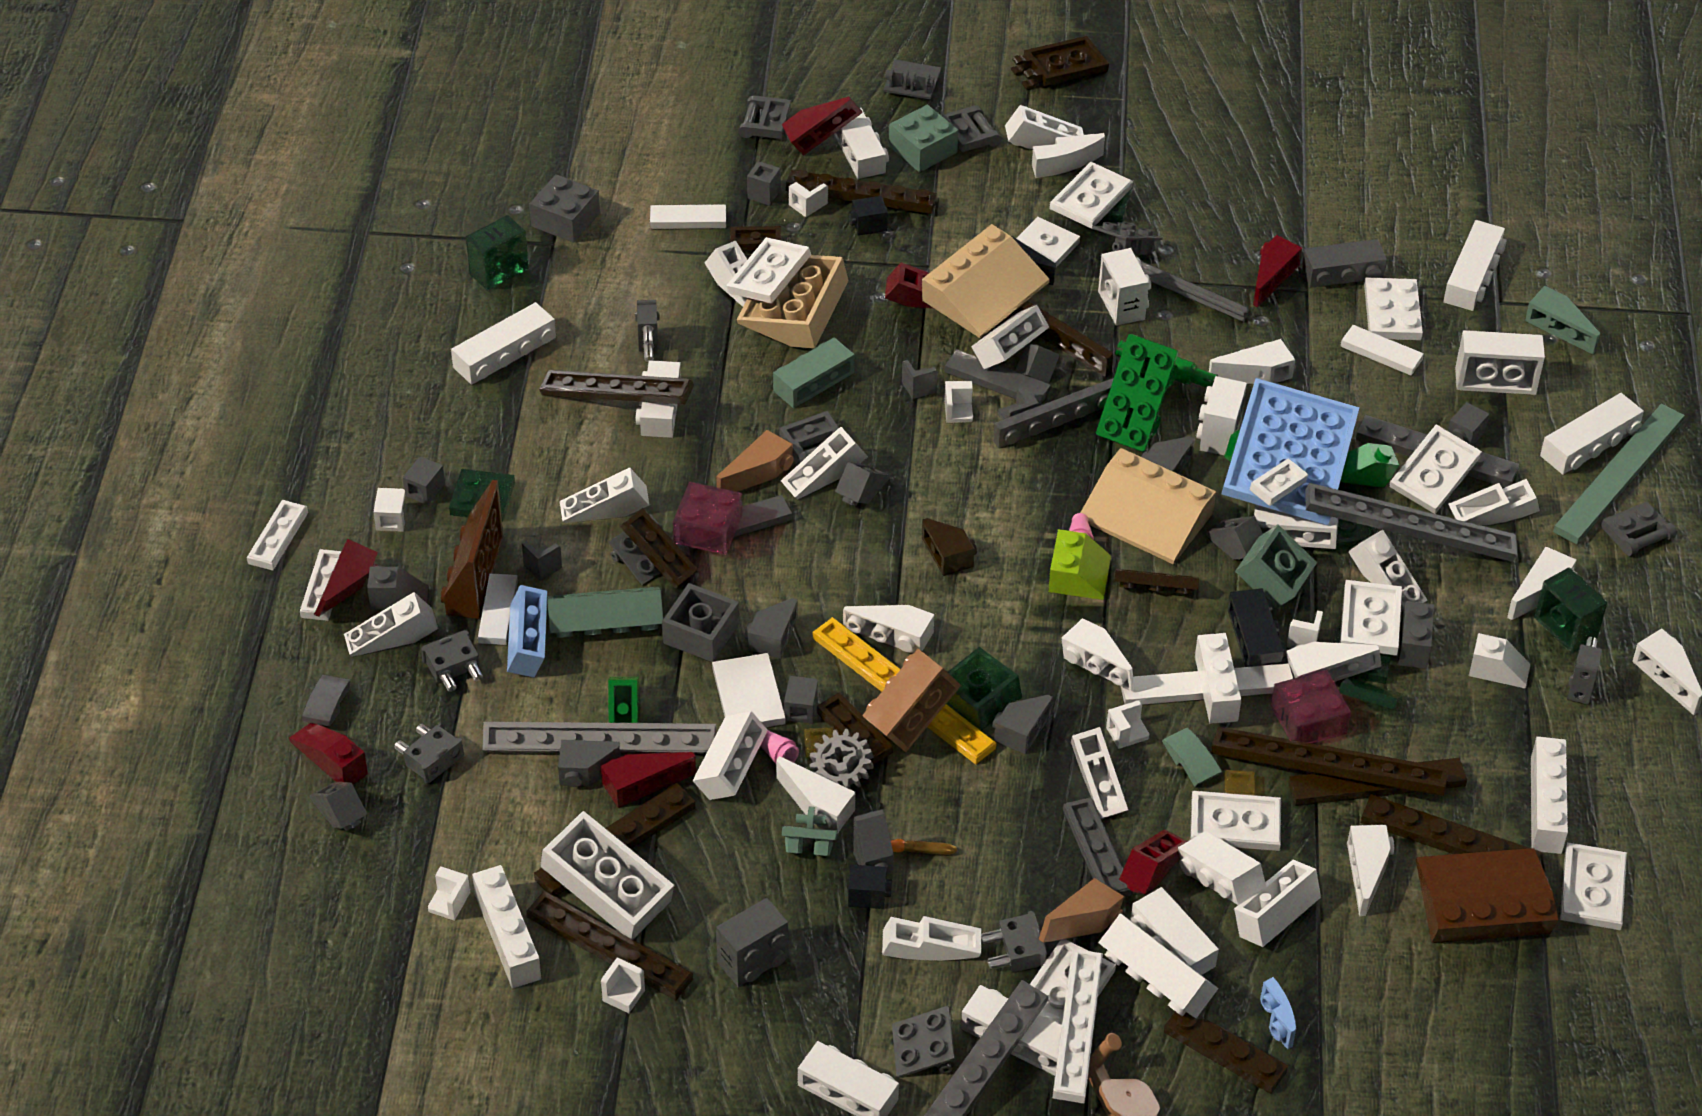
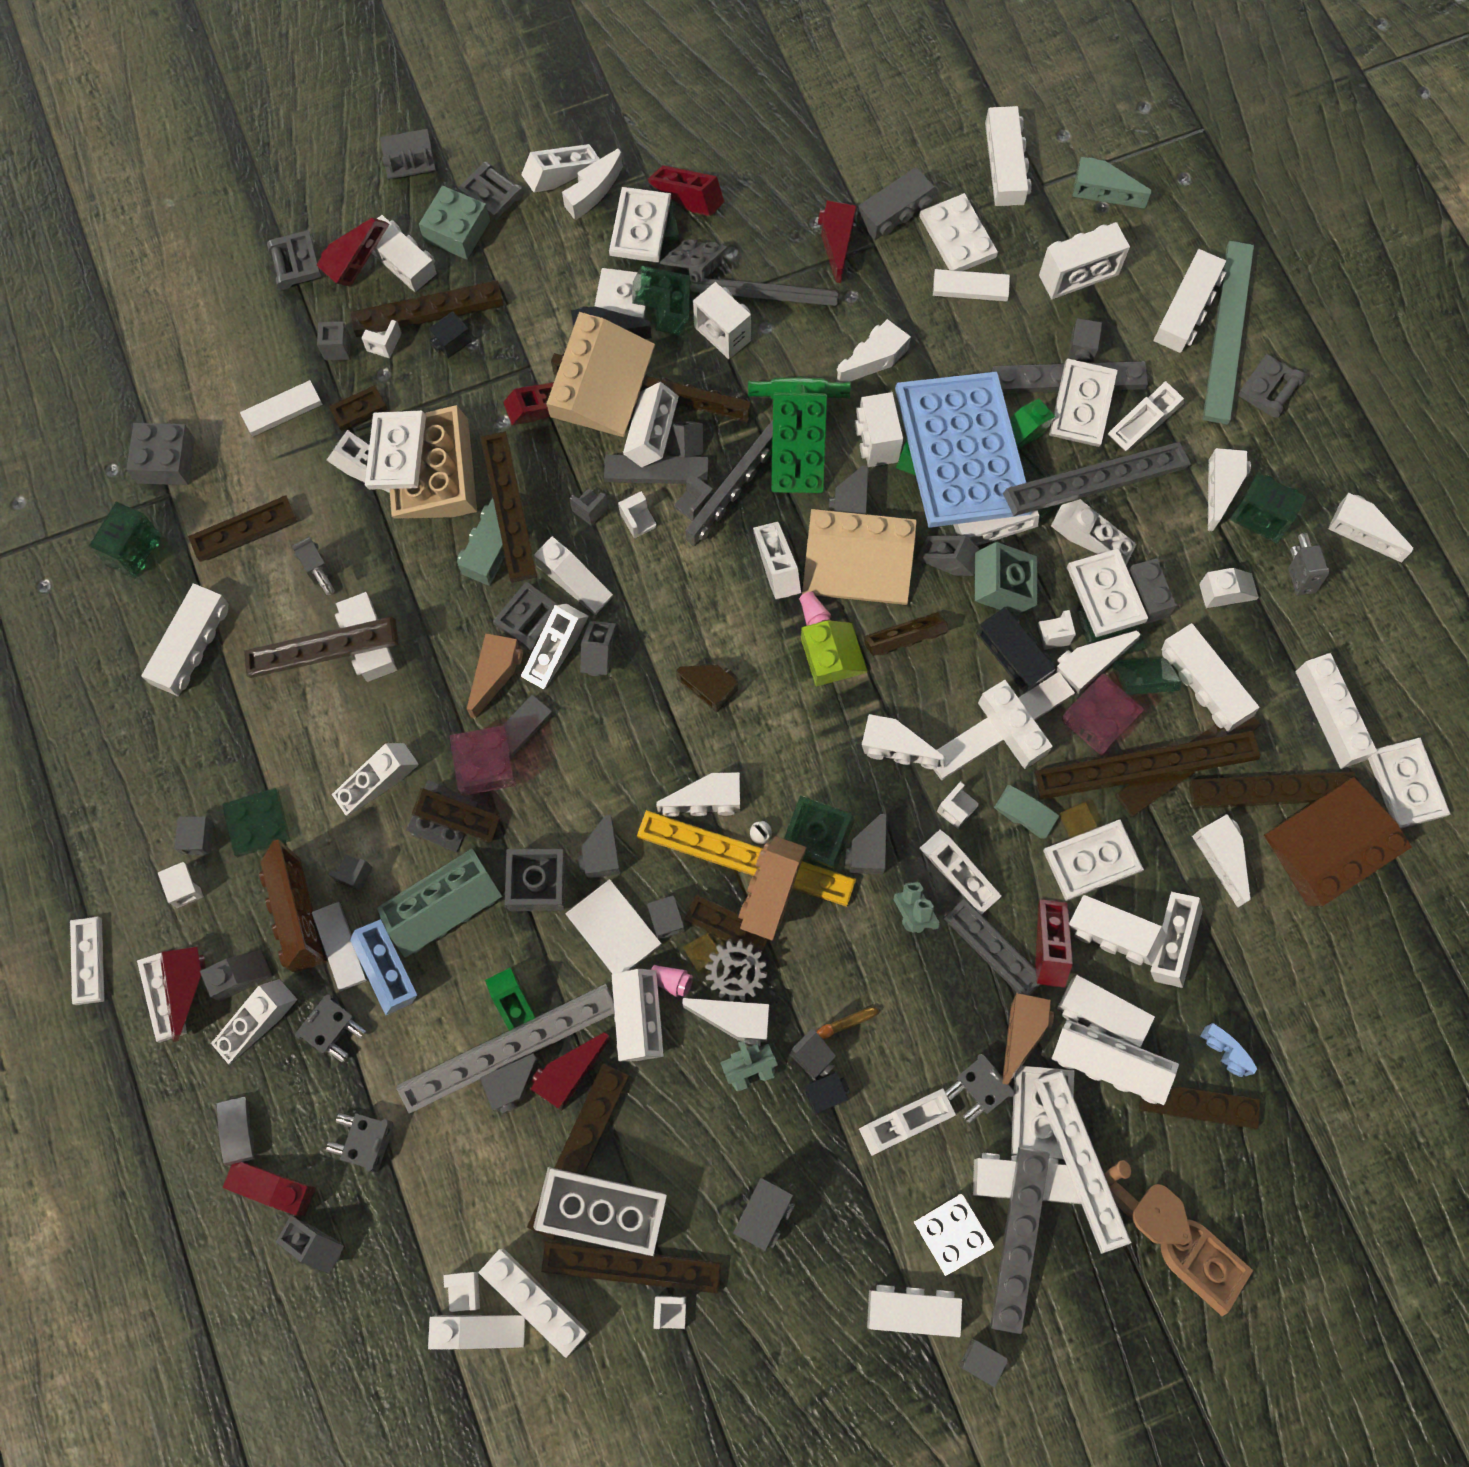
camera: 25 degrees left, 25 degrees up
dark brown tile [1011,36,1109,90] -> none
white plate [1249,458,1308,506] -> none
none -> dark brown plate [188,495,298,562]
none -> white slope [428,1315,525,1349]
none -> dark brown plate [480,431,537,583]
none -> white slope [534,537,613,615]
none -> clear green brick [632,266,690,335]
none -> dark red slope [648,165,725,216]
none -> white slope [753,522,801,599]
none -> sand green hips [894,882,939,933]
none -> white brick [1161,623,1259,732]

